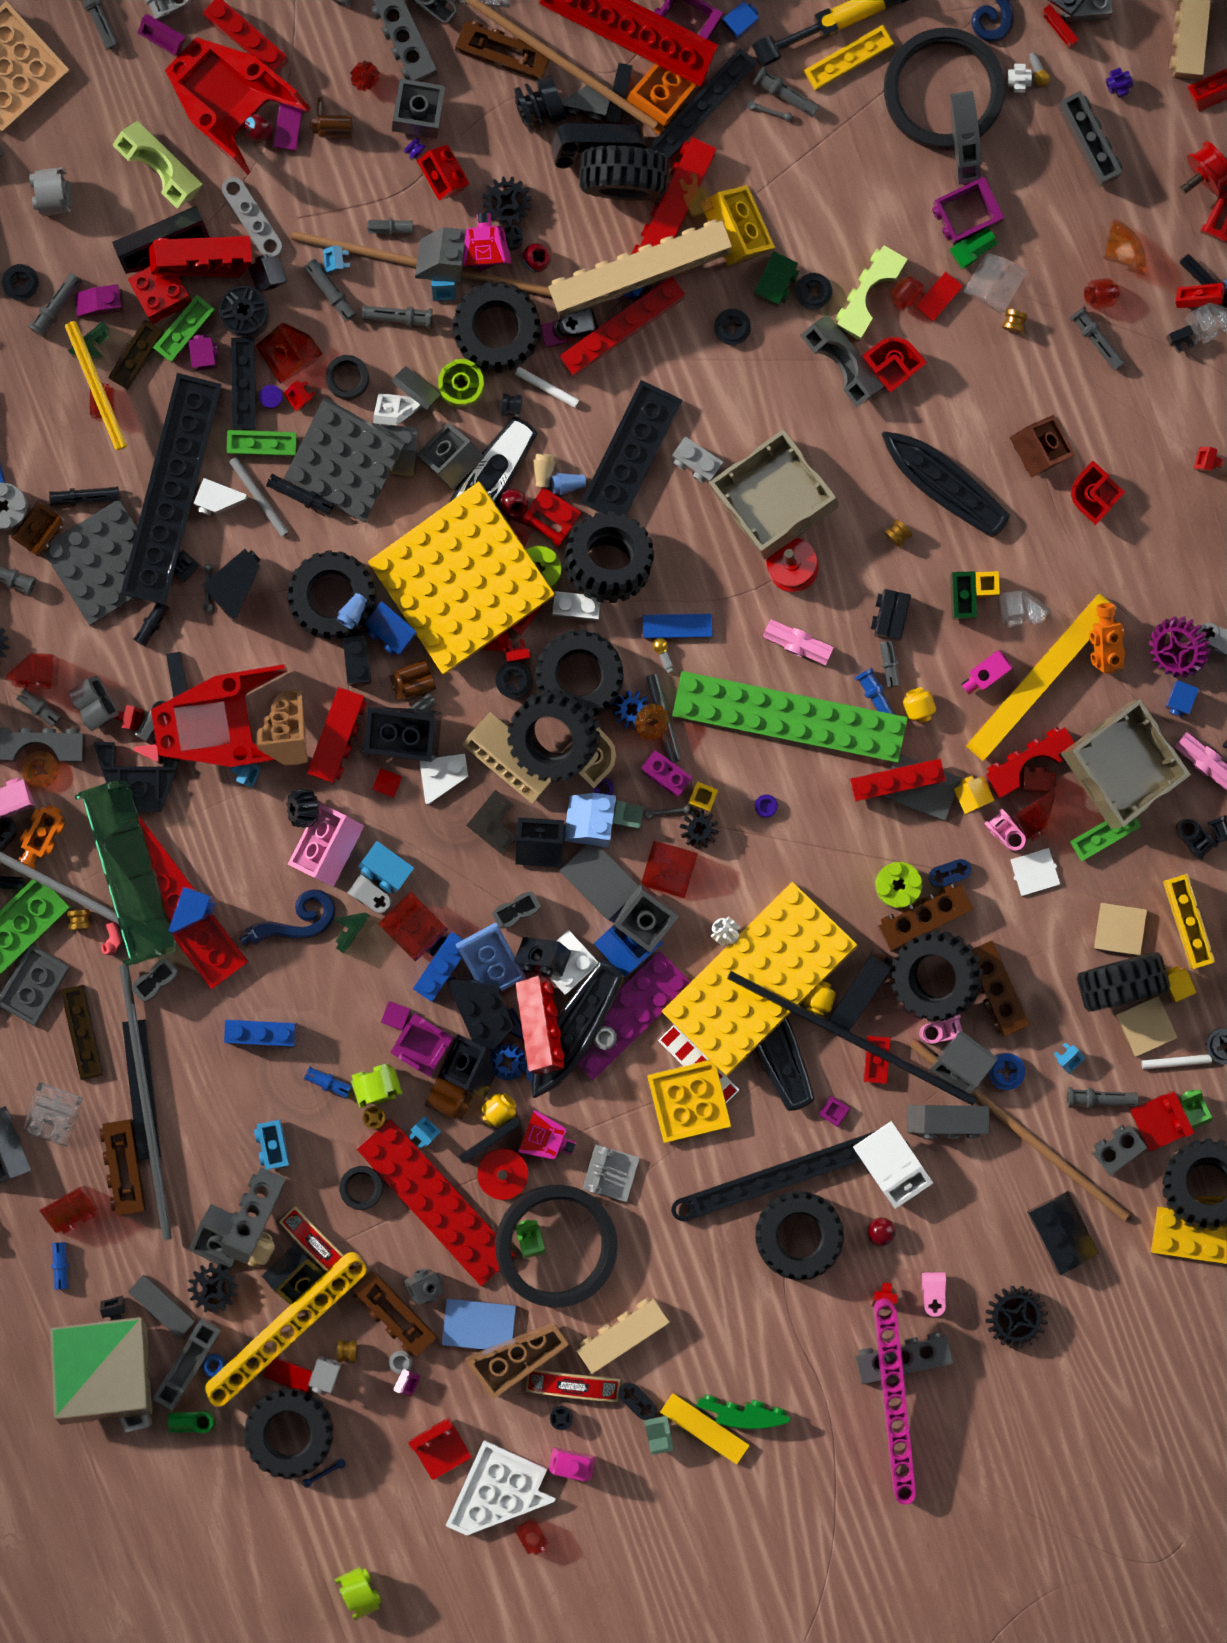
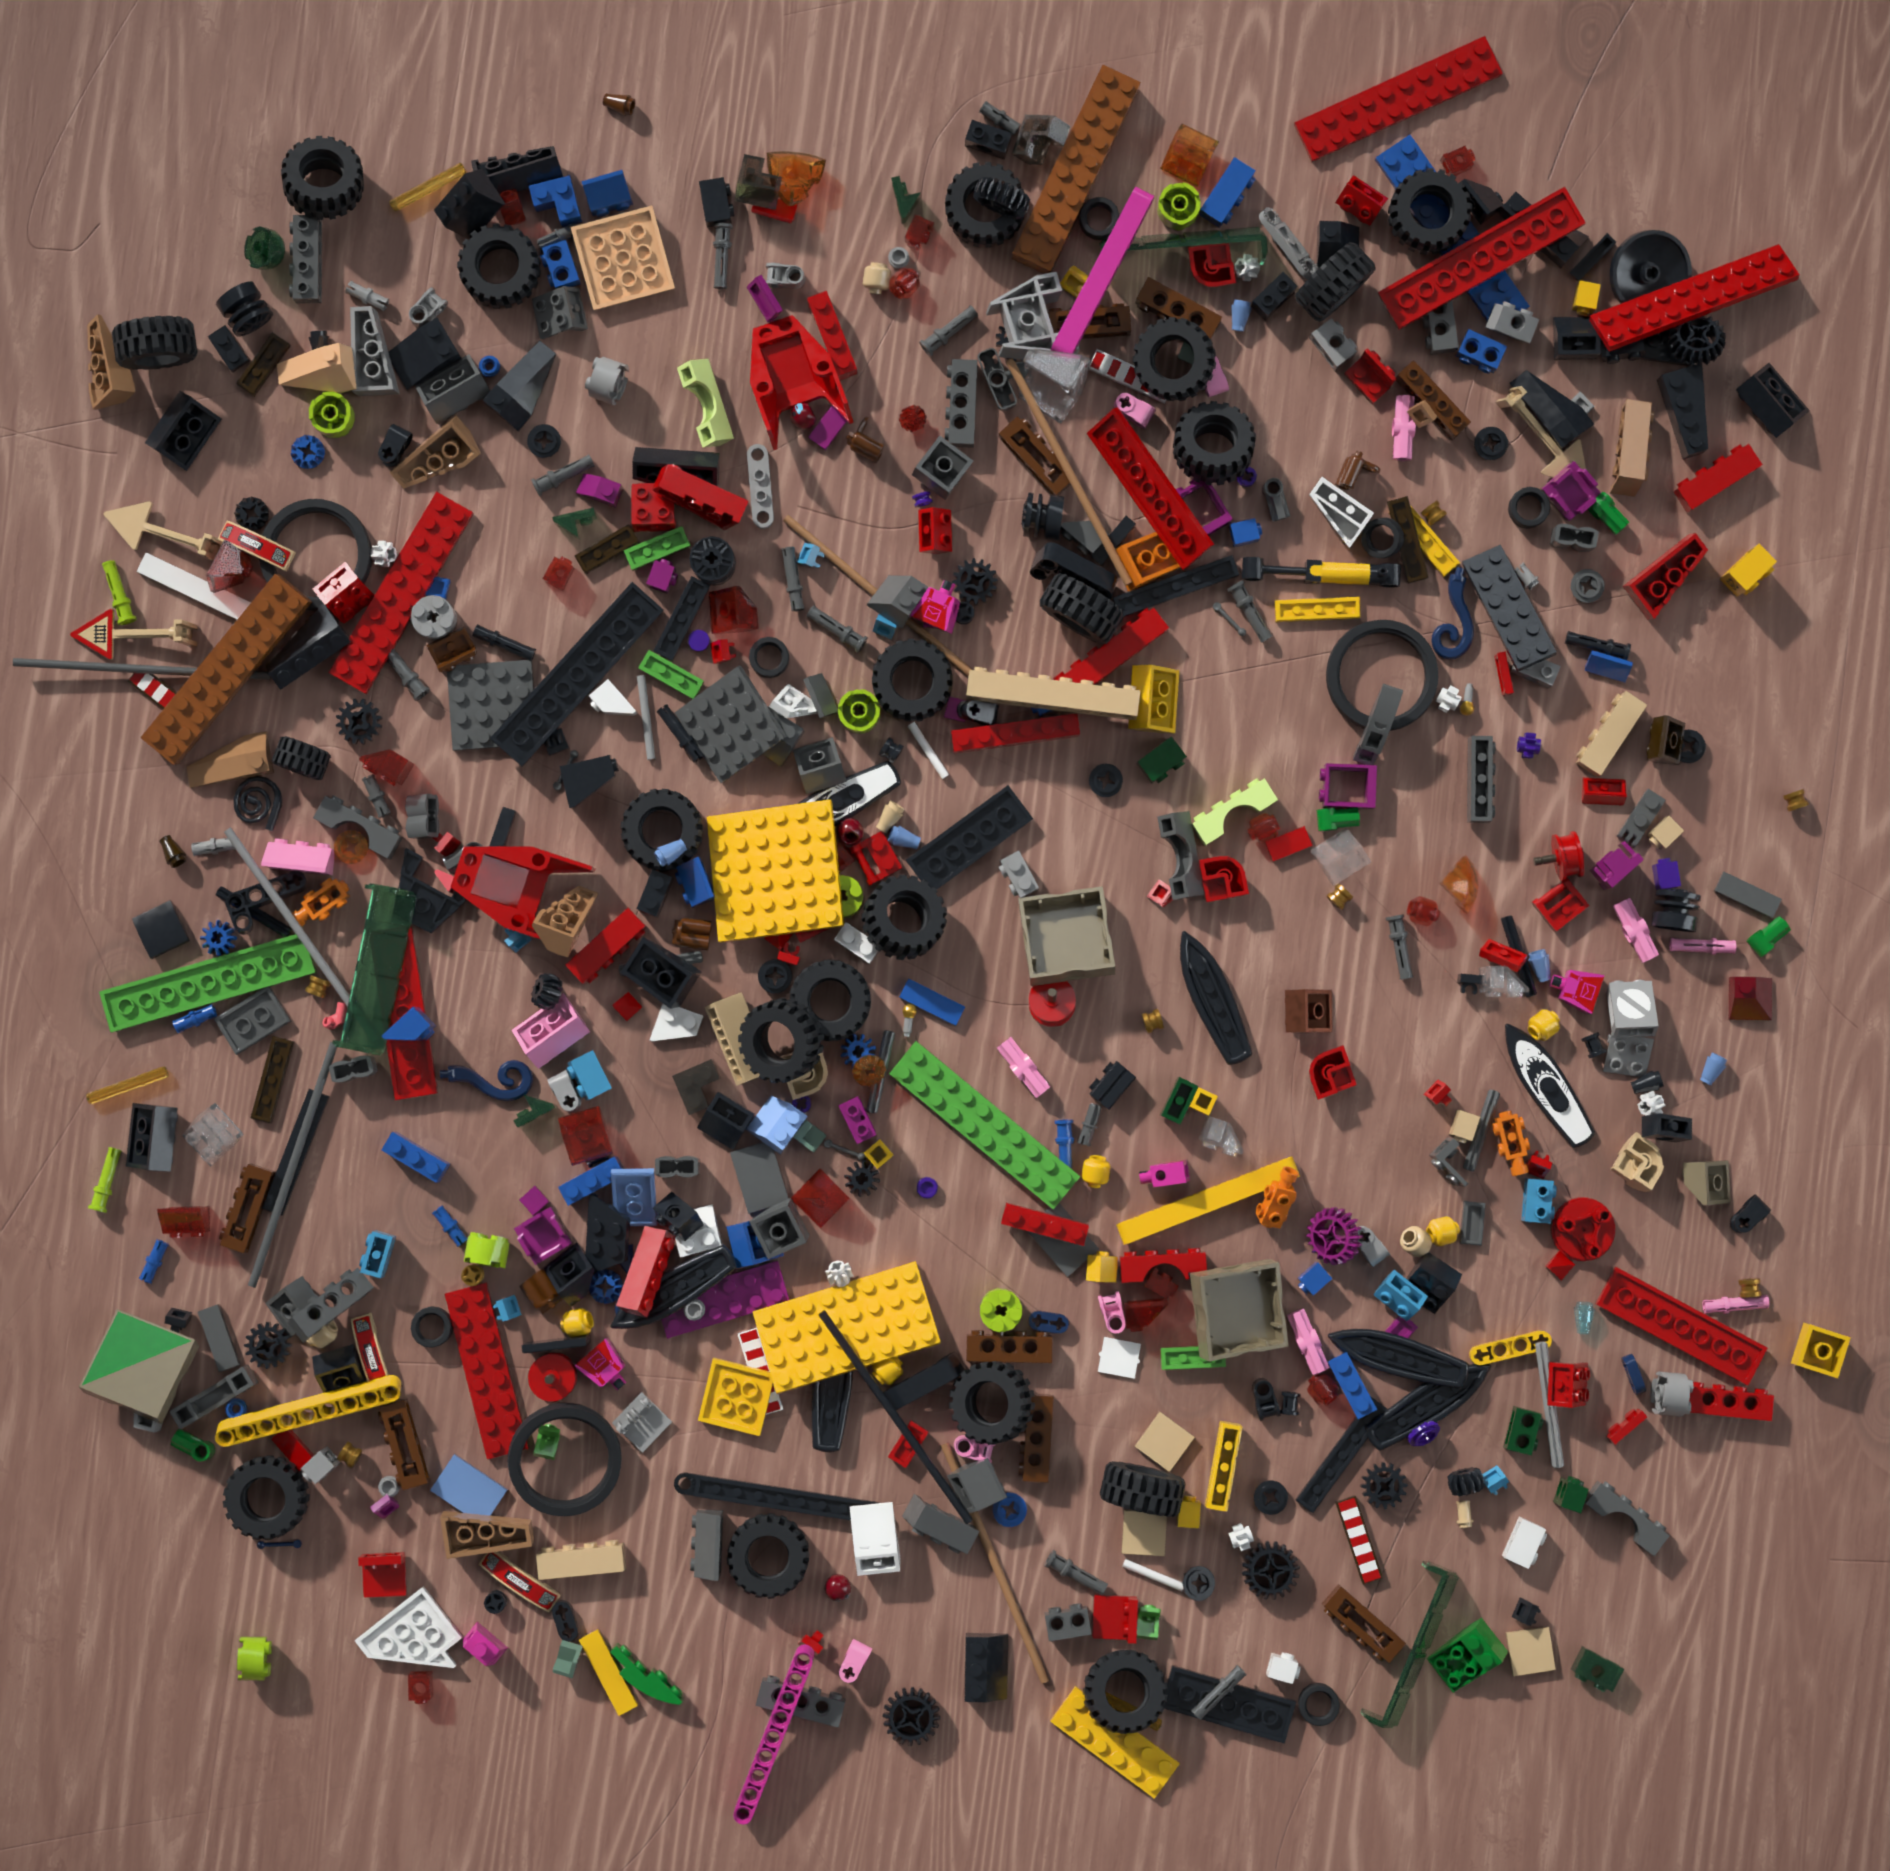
camera: 30 degrees right, 0 degrees up
yellow axle [65,321,127,451] -> none
black pin [133,604,170,647] -> none
black brick [248,254,287,292] -> none
dark grey axle [367,218,413,236] -> none
dark grey brick [404,1268,444,1305] -> none
dark red piece [523,243,551,272] -> none
clear yellow plate [679,173,714,218] -> none
black gear [796,273,832,310] -> none
magenta tile [819,1096,851,1127] -> none
dark azure tile [1054,1043,1085,1074] -> none
none -> dark grey slope [690,1510,723,1581]
none -> slope [1147,880,1173,907]

